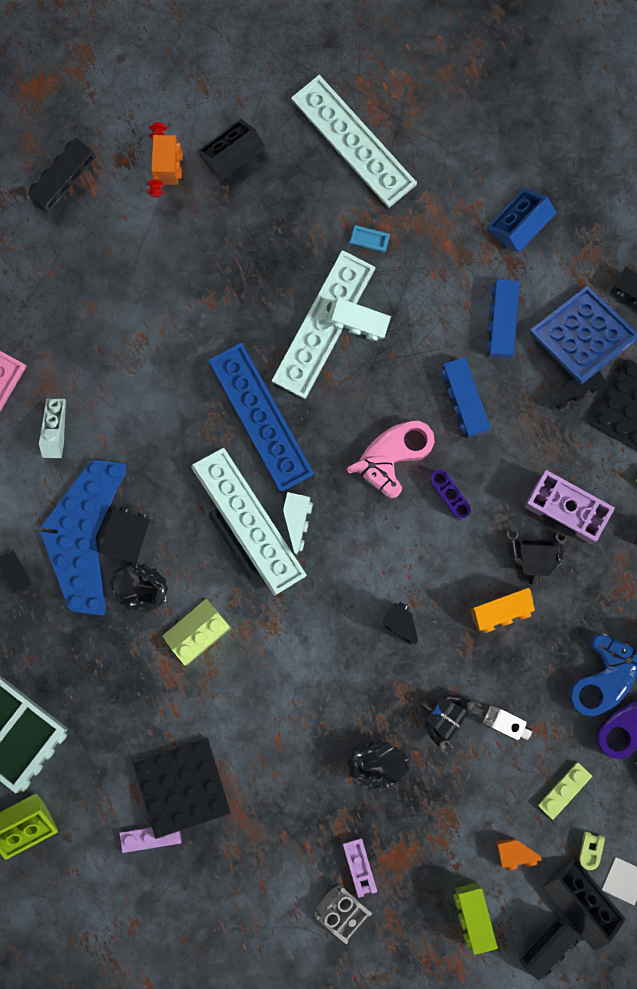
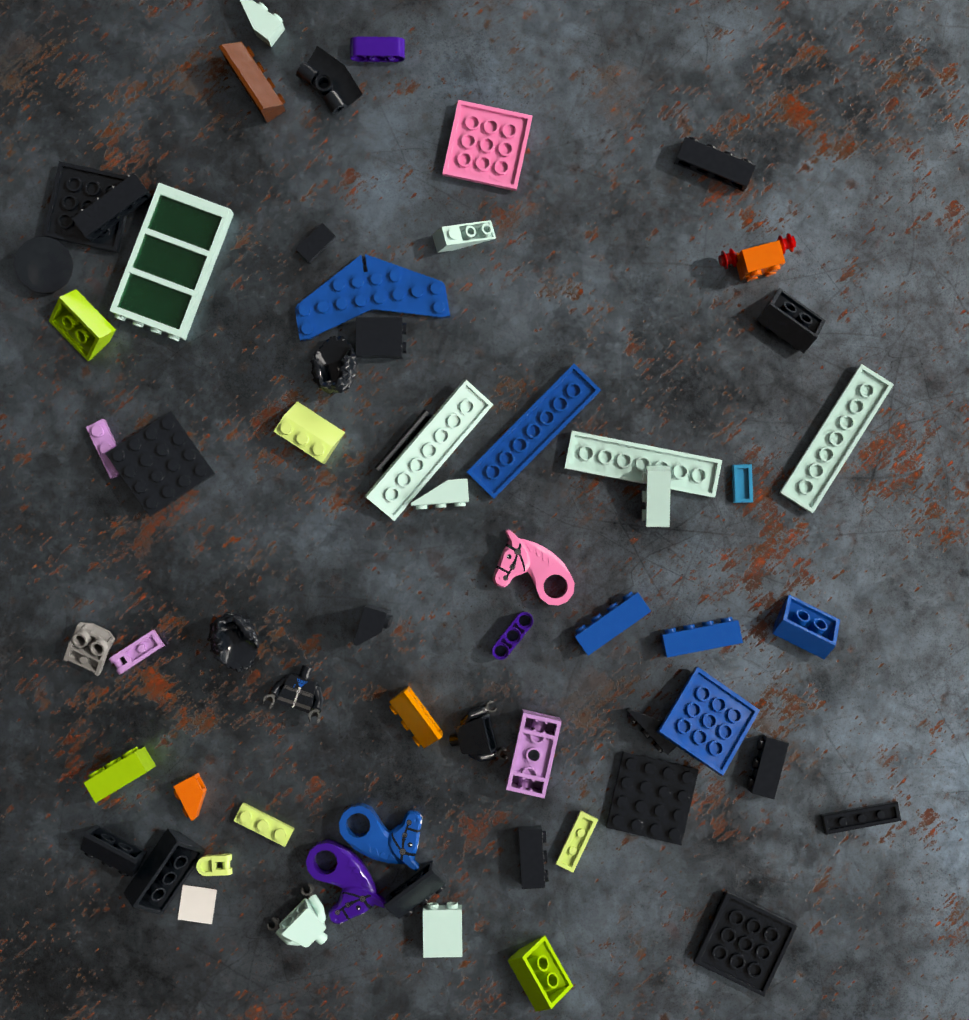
camera: 65 degrees right, 5 degrees up
white torso [483,706,532,740] -> none

